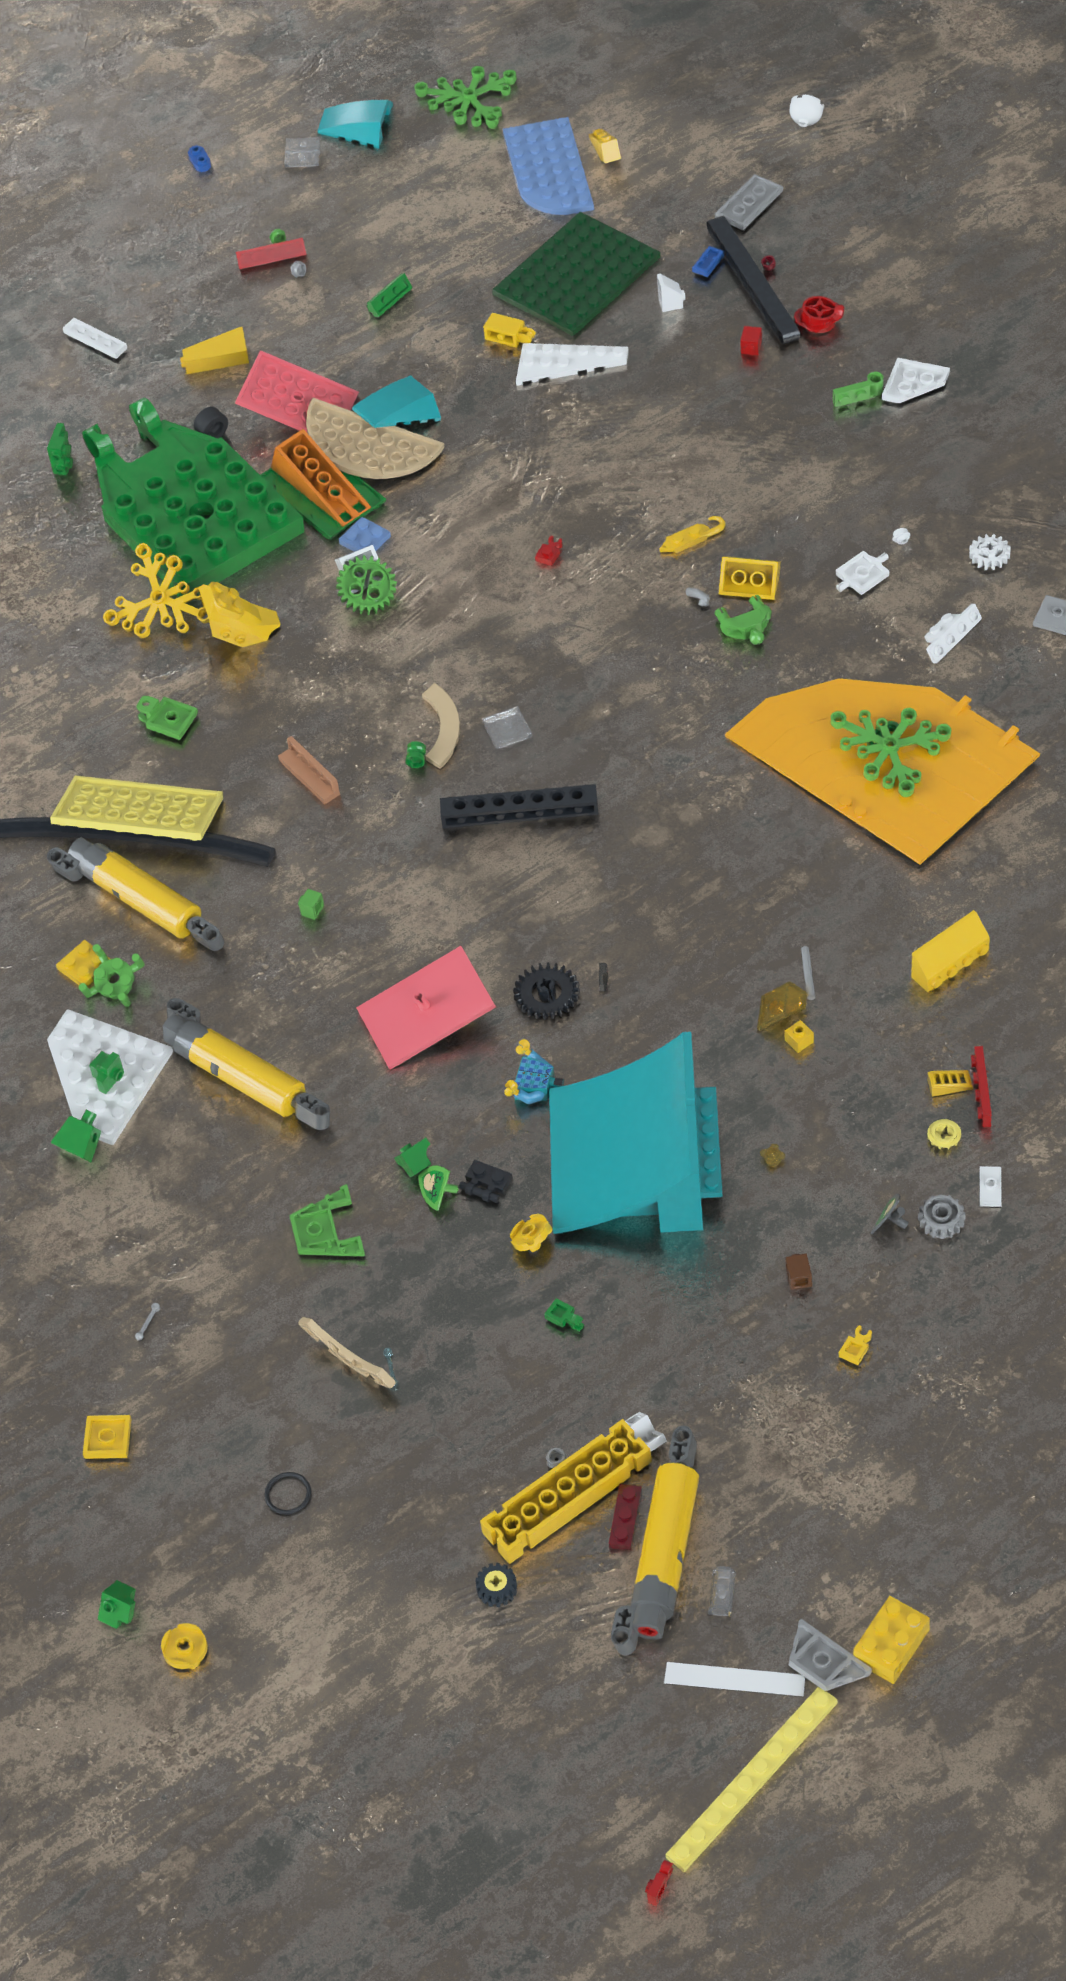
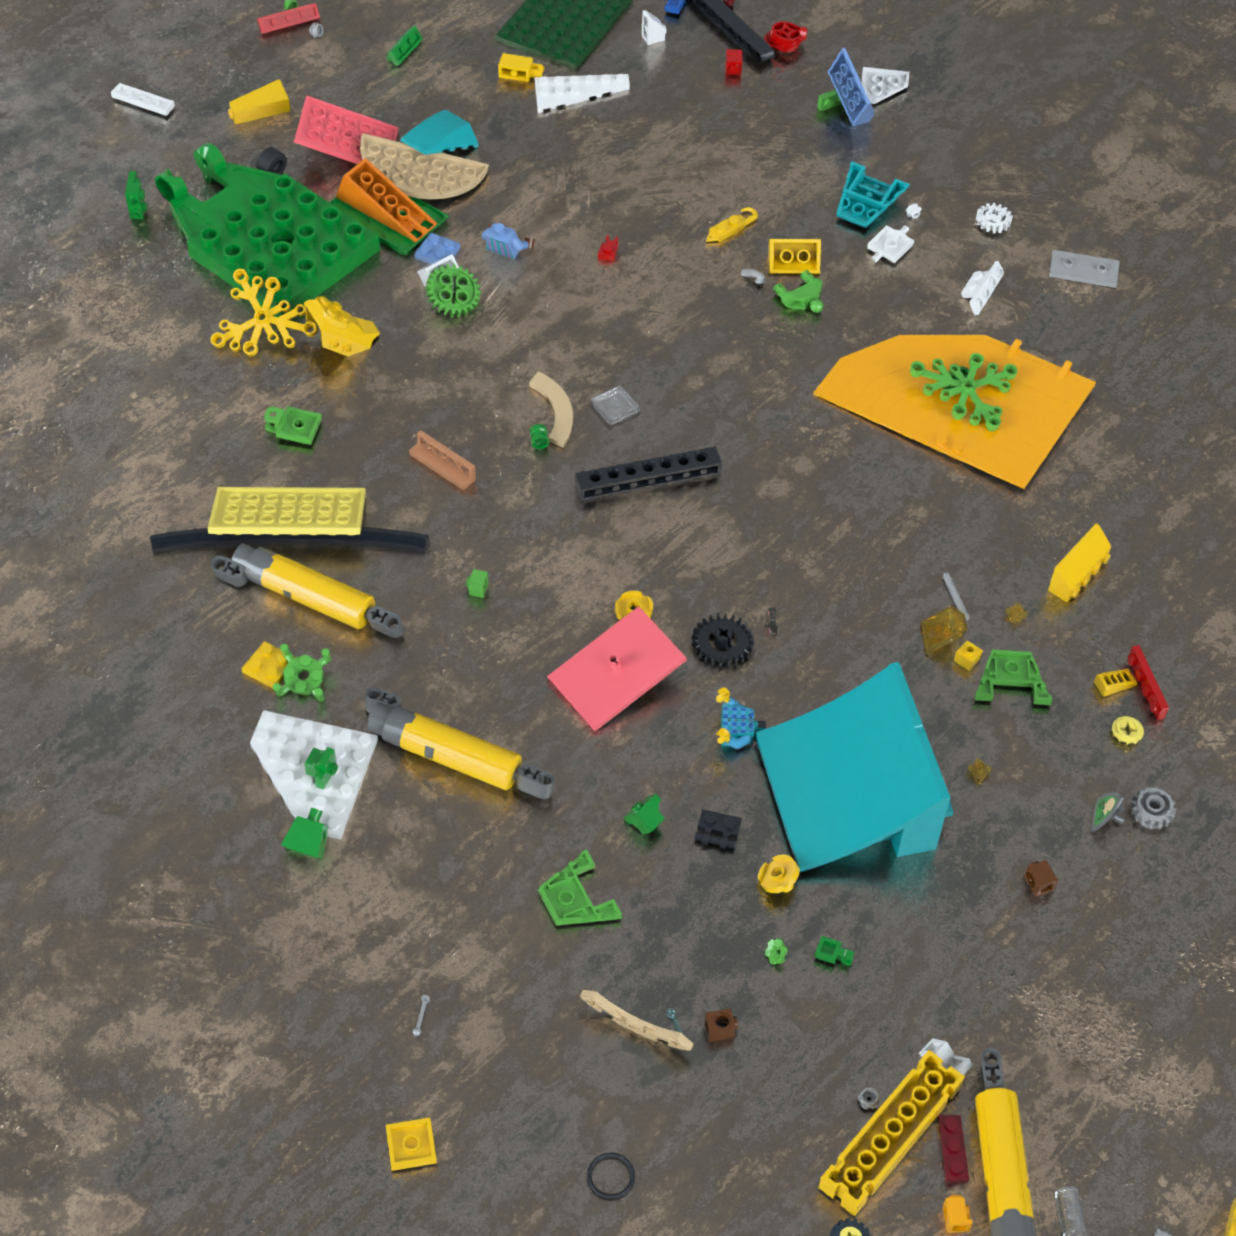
camera: 20 degrees left, 0 degrees up
shield [418,1165,458,1211] -> none
yellow plate [839,1325,872,1366] -> none
white plate [980,1166,1001,1207] -> none
none -> medium blue torso [482,223,535,259]
none -> yellow plate [615,590,653,620]
none -> reddish brown brick [704,1008,738,1042]
none -> bright green plant [765,938,787,965]
none -> medium blue slope [828,48,874,127]
none -> teal wedge [836,161,910,228]
none -> light orange brick [942,1195,973,1233]
none -> bright green wing [975,649,1053,705]
none -> clear yellow plate [1005,603,1028,623]

